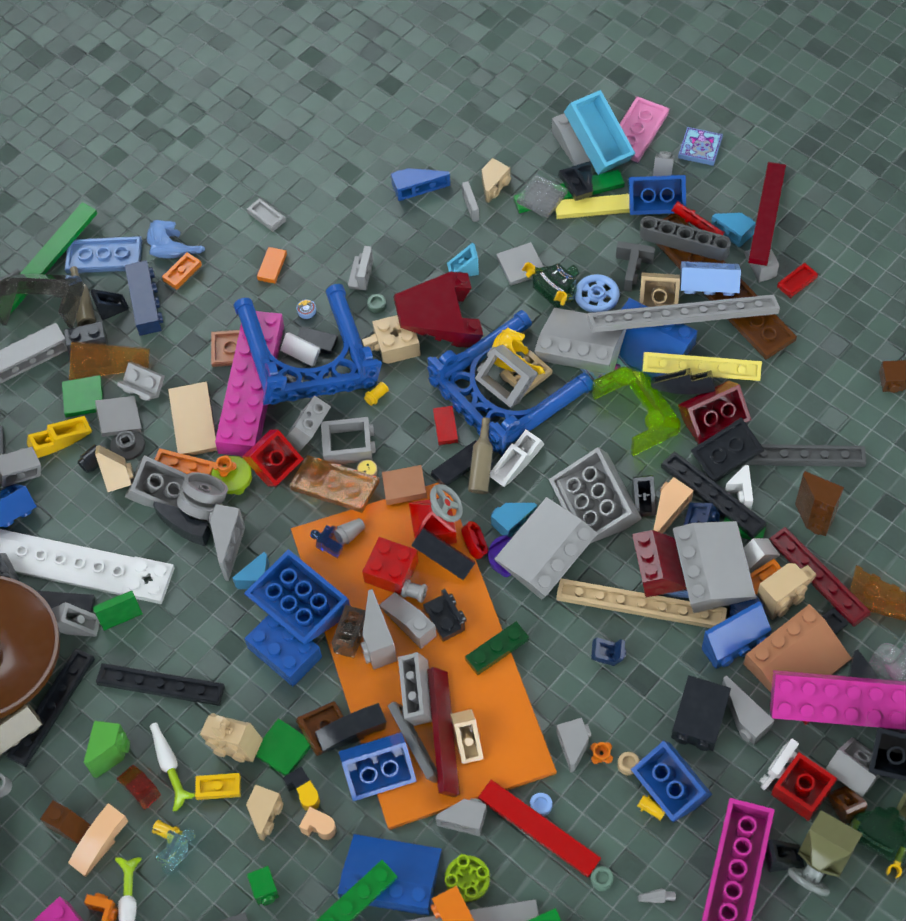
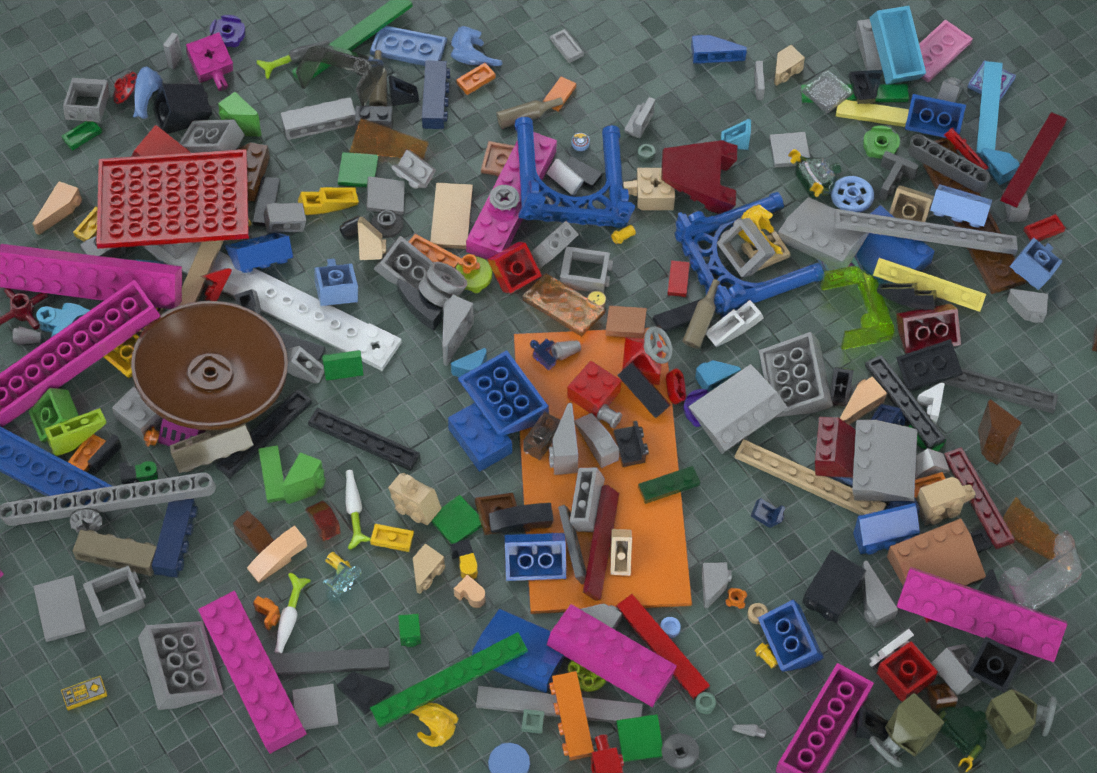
camera: 10 degrees right, 0 degrees up
none -> bright green tile [259,445,285,503]
none -> medium blue hinge [314,259,358,306]
none -> light grey gear [490,185,519,211]
none -> dark tan piece [496,97,563,129]
none -> dark pink brick [547,604,677,708]
none -> bright green plate [863,125,900,159]
none -> medium azure tile [976,61,1003,156]
none -> light grey slope [1007,289,1048,323]
none -> medium blue hinge [1010,238,1063,290]

